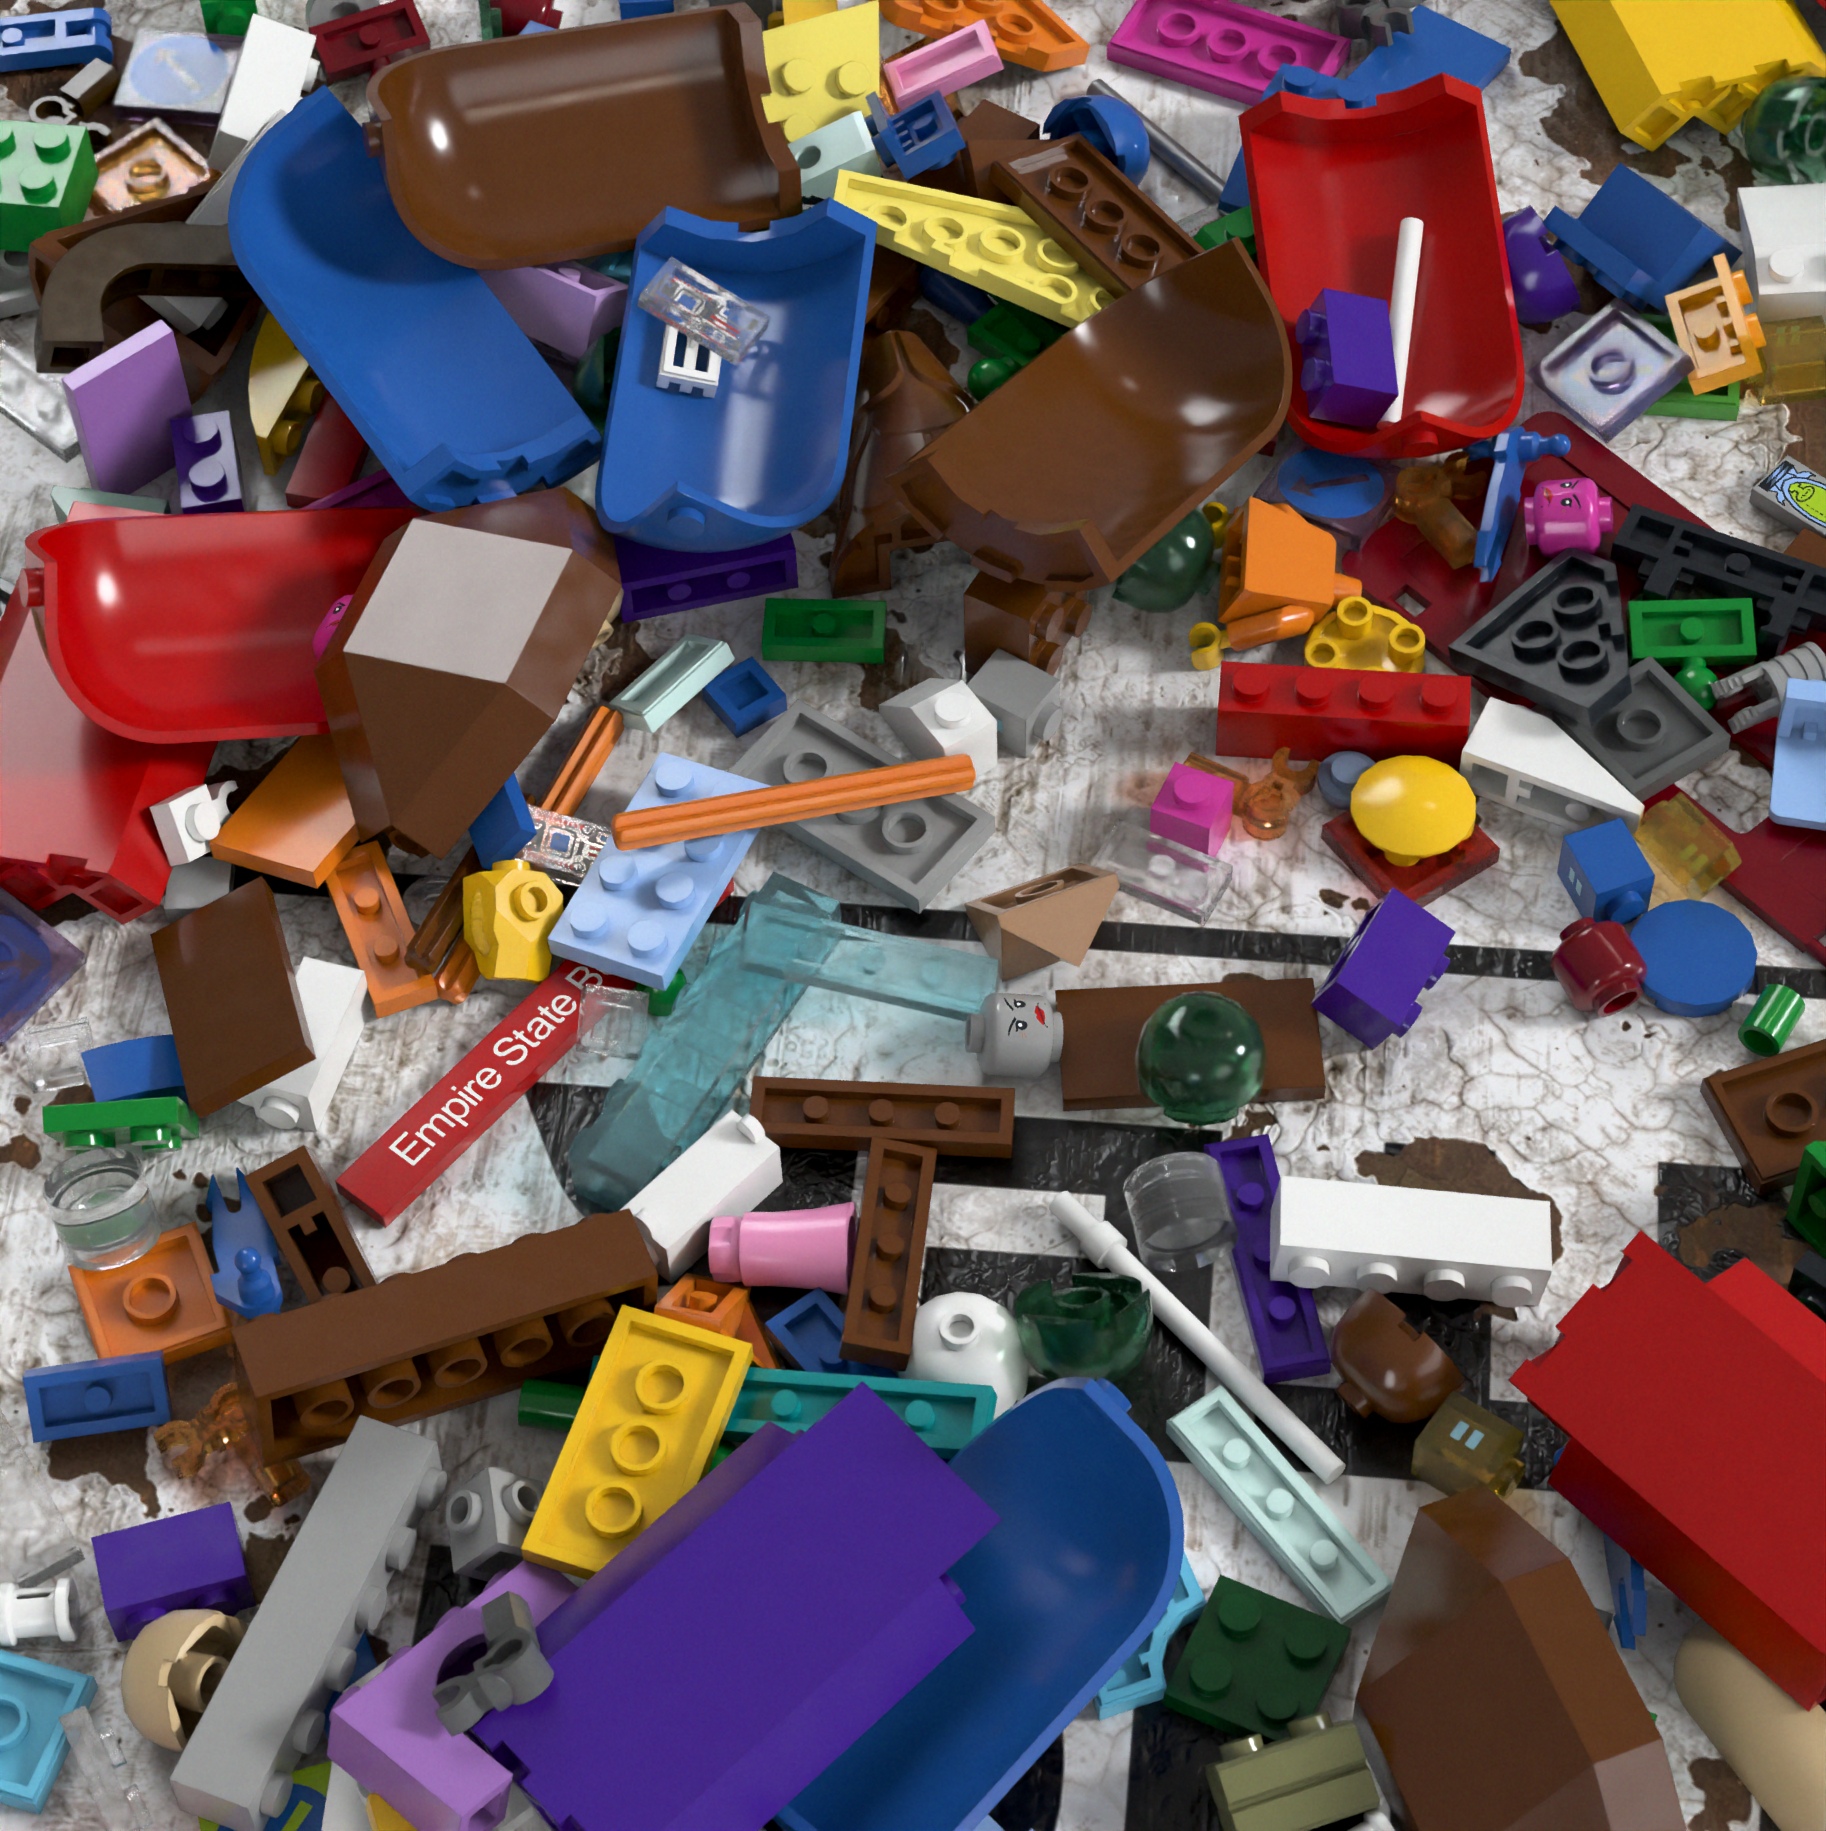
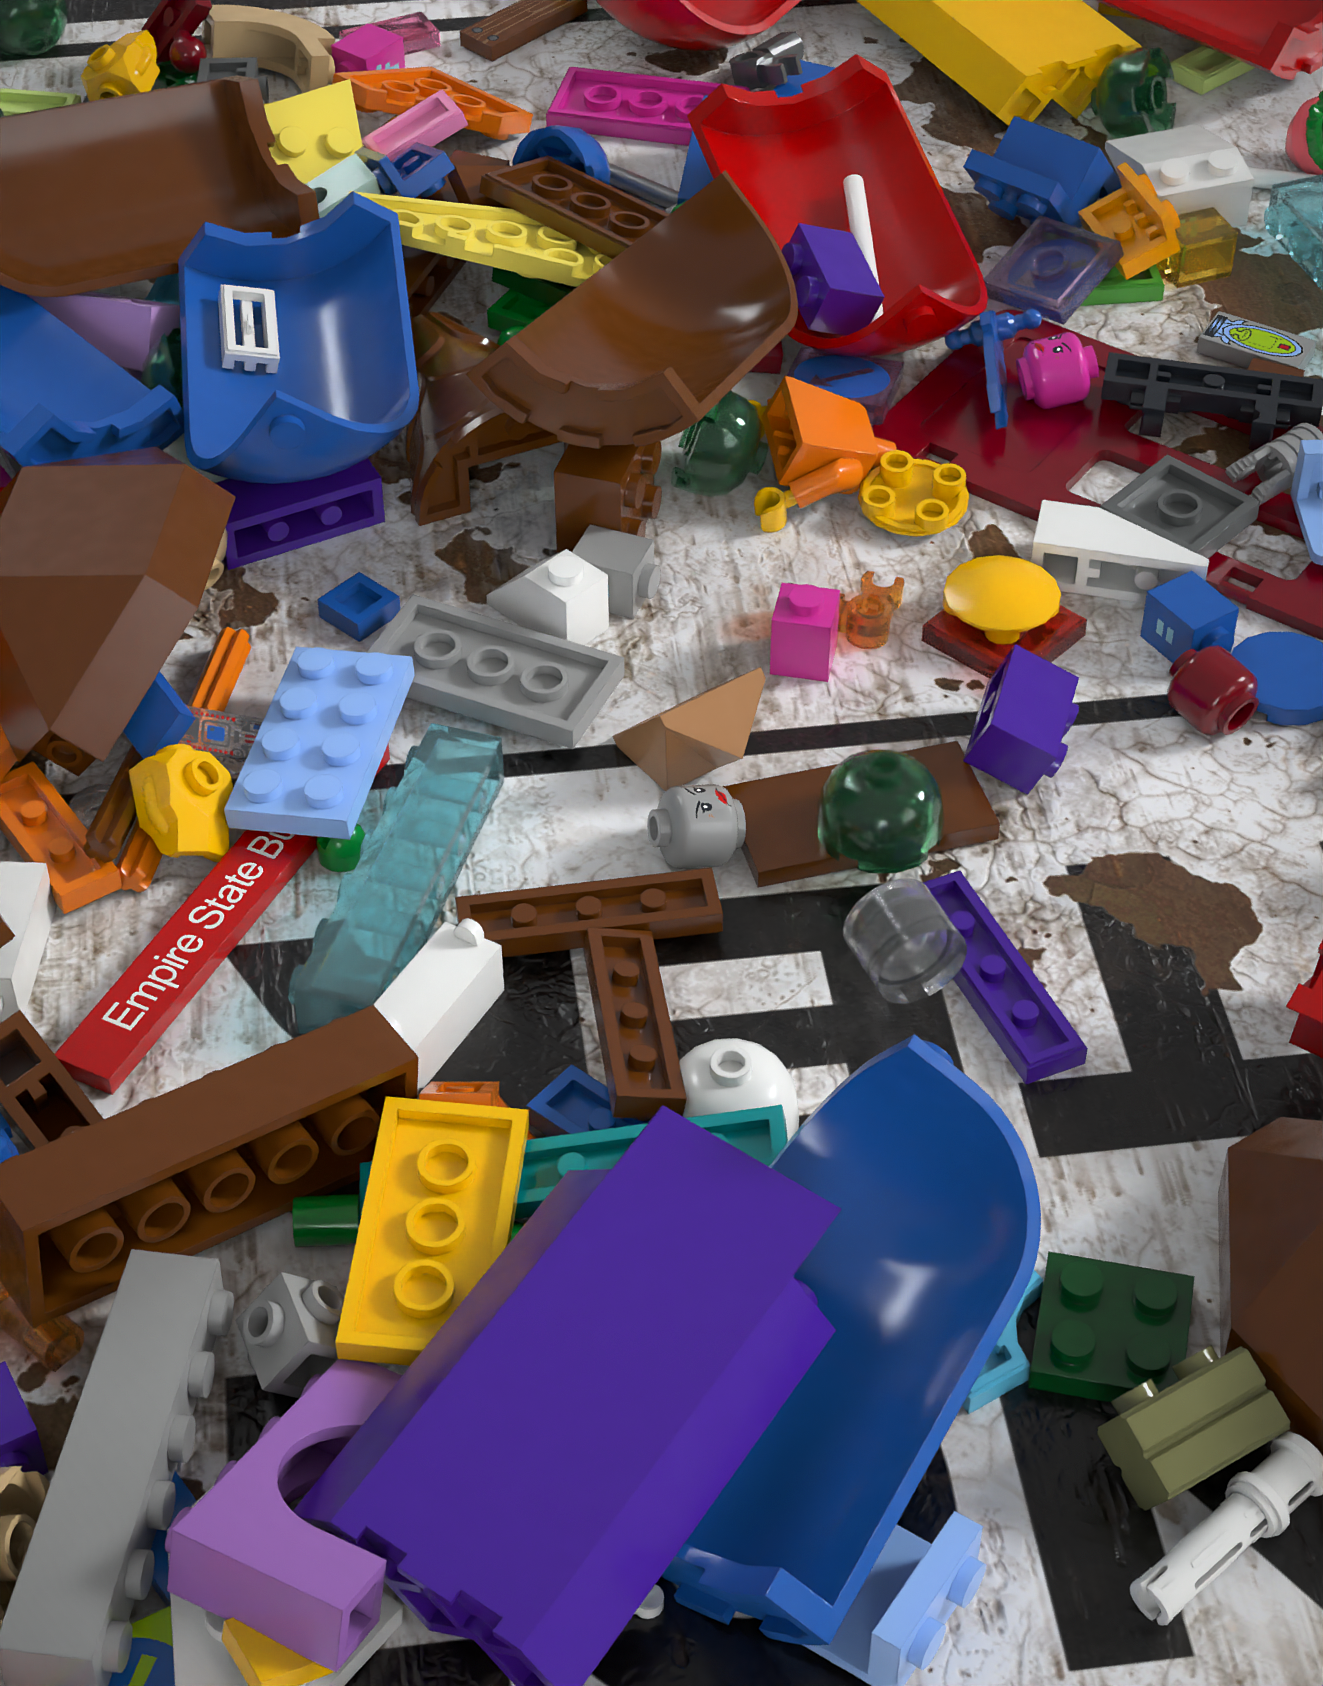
camera: 15 degrees left, 10 degrees down
dark grey bar [432,1591,554,1737] -> none
clear tile [576,983,649,1061] -> none
light aqua tile [607,633,735,734] -> none
orange axle [611,753,976,851] -> none
clear tile [637,256,771,366] -> none
bright pink plant [708,1202,858,1295] -> none
clear light blue tile [737,902,998,1022] -> none
green plate [761,598,887,664] -> none
dark blue cone [917,265,996,327] -> none
clear green cylinder [1014,1272,1153,1383] -> none
white bar [1049,1191,1346,1485] -> none
clear plate [1091,819,1233,926] -> none
light aqua tile [1166,1385,1393,1628] -> none
red brick [1215,661,1471,771] -> none
white brick [1270,1175,1552,1308] -> none
sand blue plate [1317,751,1376,811] -> none
reddish brown cylinder [1330,1287,1466,1423] -> none
clear orange bar [1392,451,1487,570] -> none
clear yellow brick [1411,1390,1526,1500] -> none
black plate [1448,548,1632,727] -> none
dark purple cylinder [1502,205,1582,325] -> none
green plate [1625,598,1757,712] -> none
clear yellow brick [1633,791,1742,901] -> none

